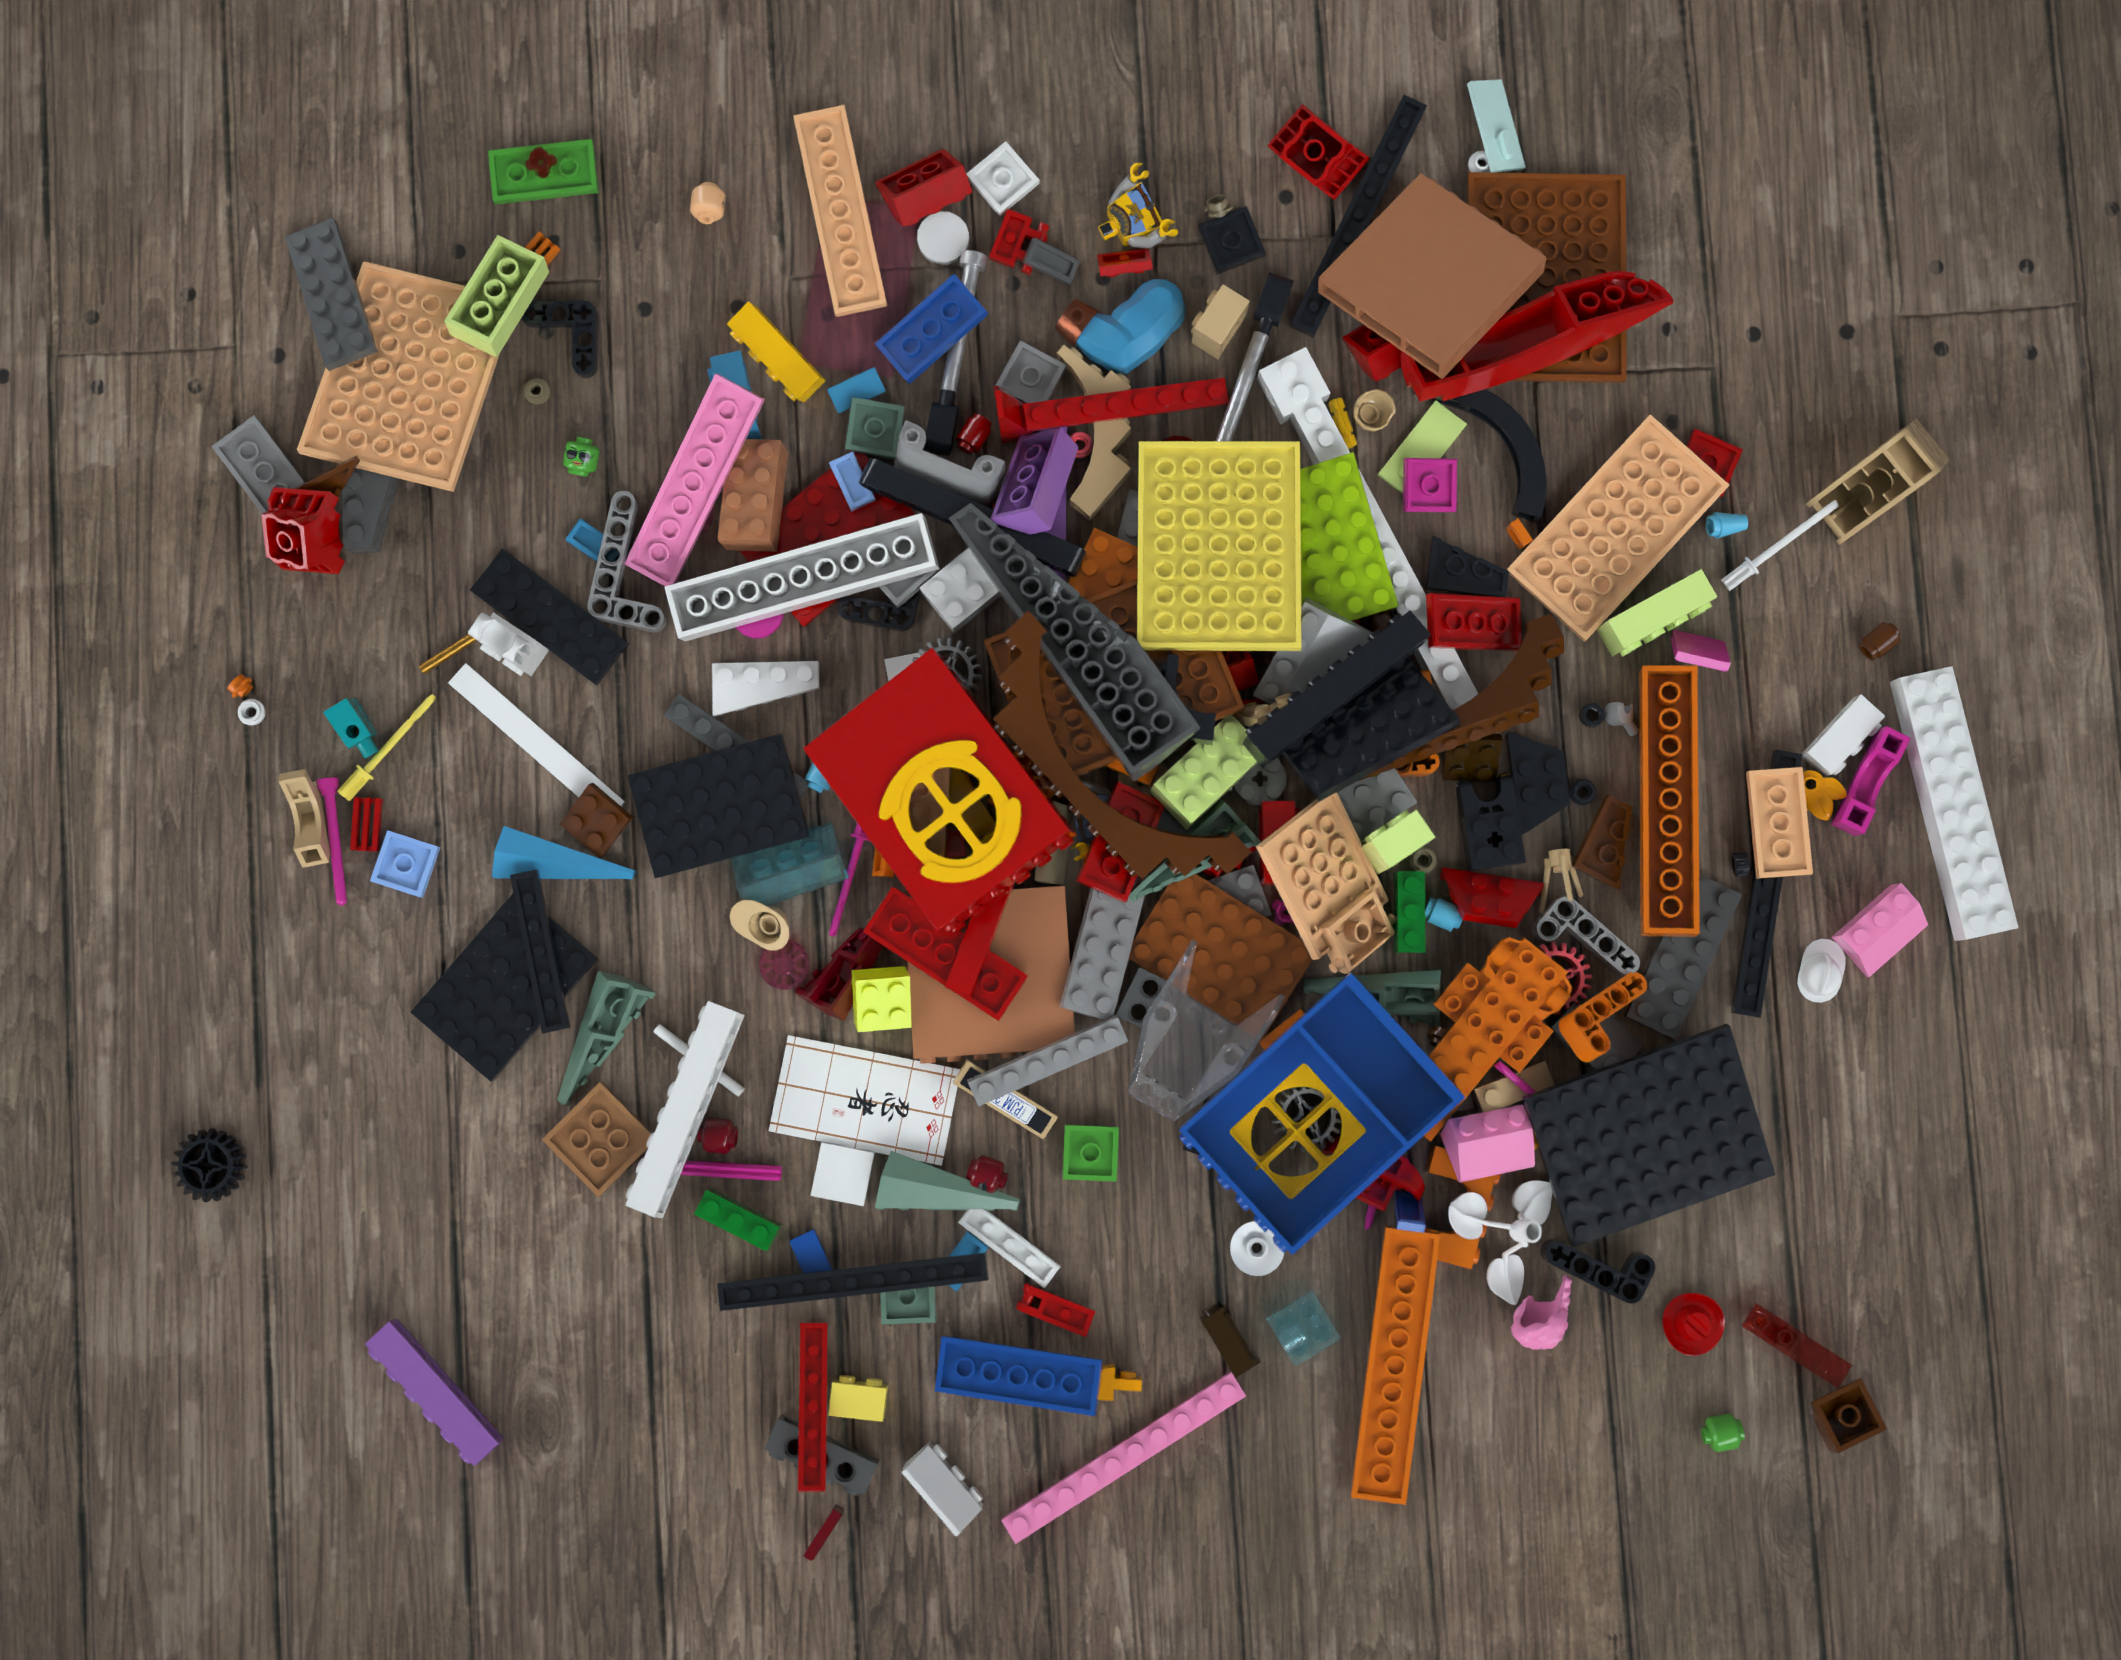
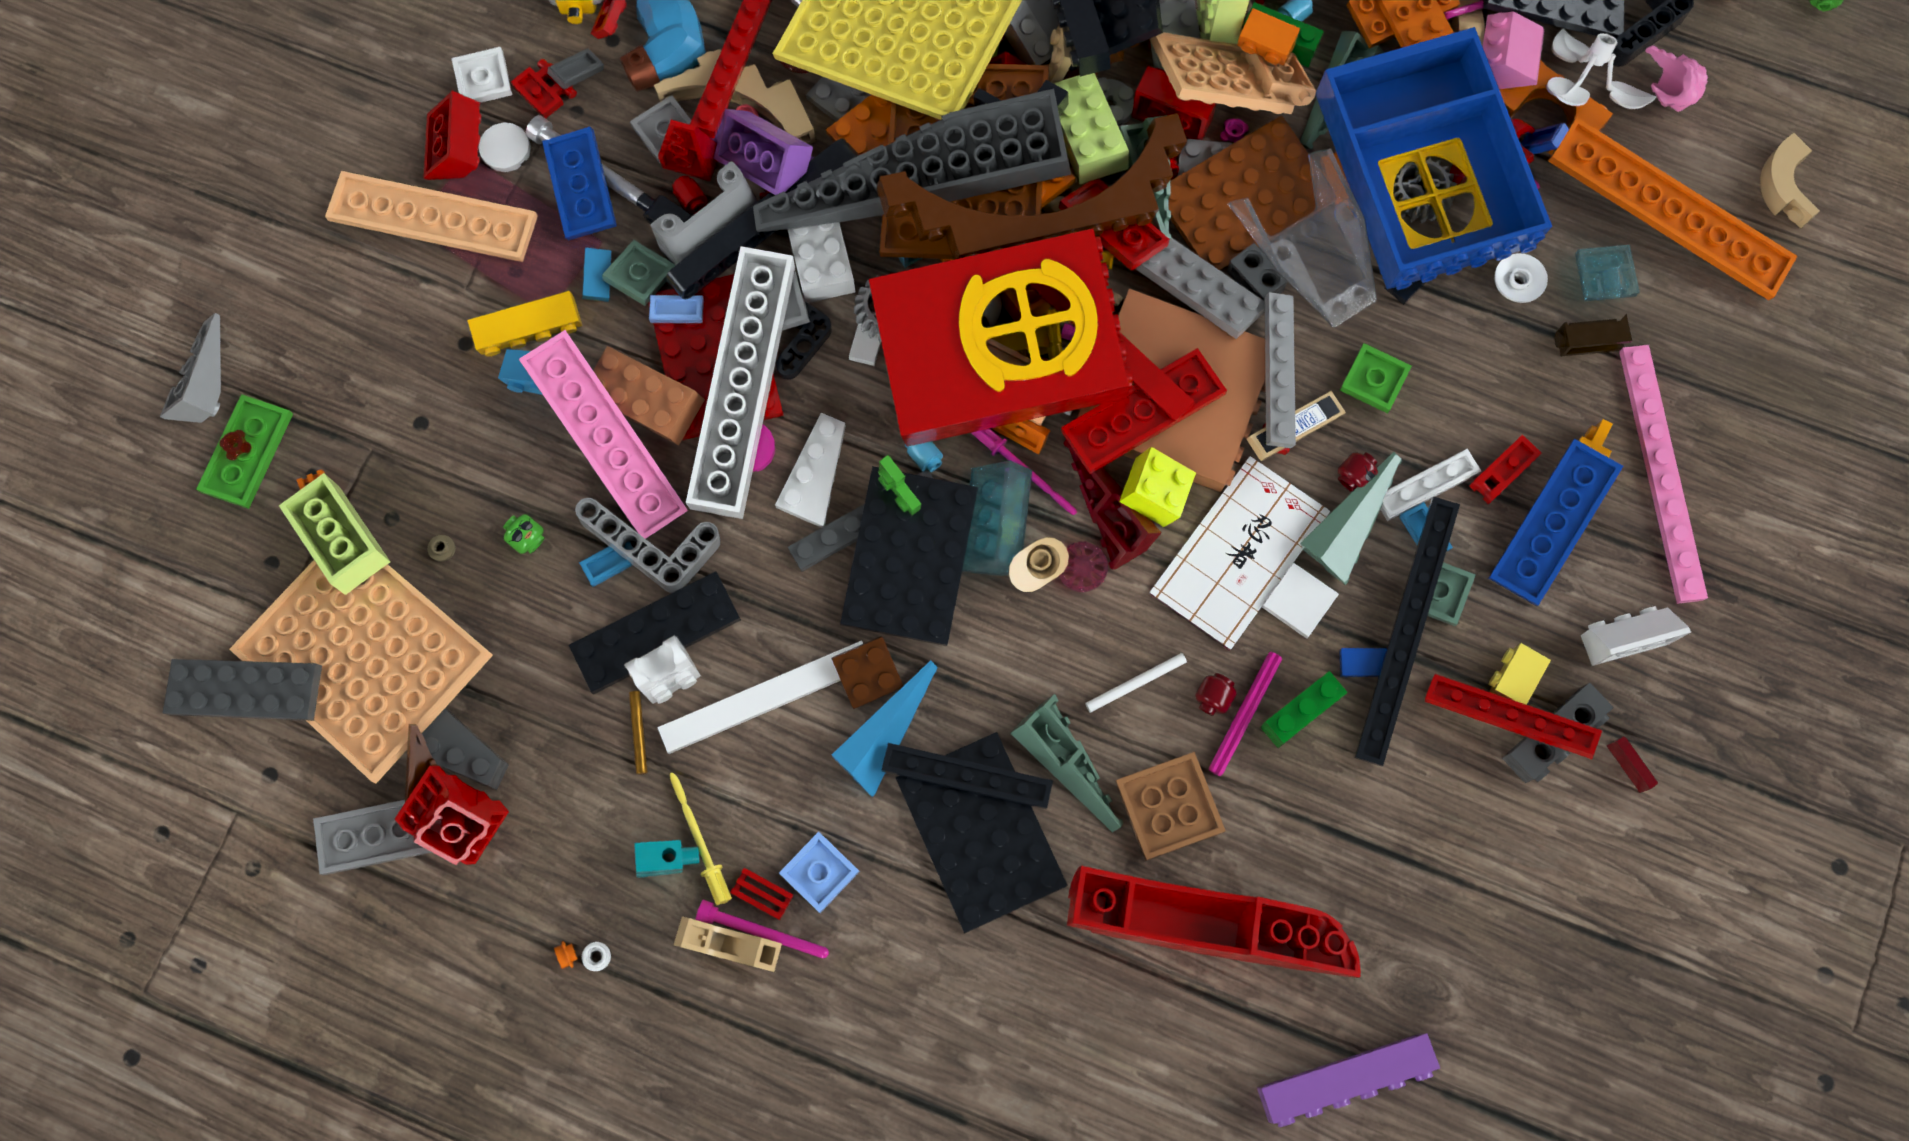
camera: 65 degrees left, 10 degrees down
black beam [521,300,598,378] -> none
white brick [625,1001,745,1218] -> none
light nougat head [690,182,726,224] -> none
none -> light grey wedge [160,313,221,423]
none -> bright green plate [878,455,921,515]
none -> red slope [1067,865,1361,978]
none -> orange slope [1237,8,1300,66]
none -> tan arch [1760,133,1820,228]

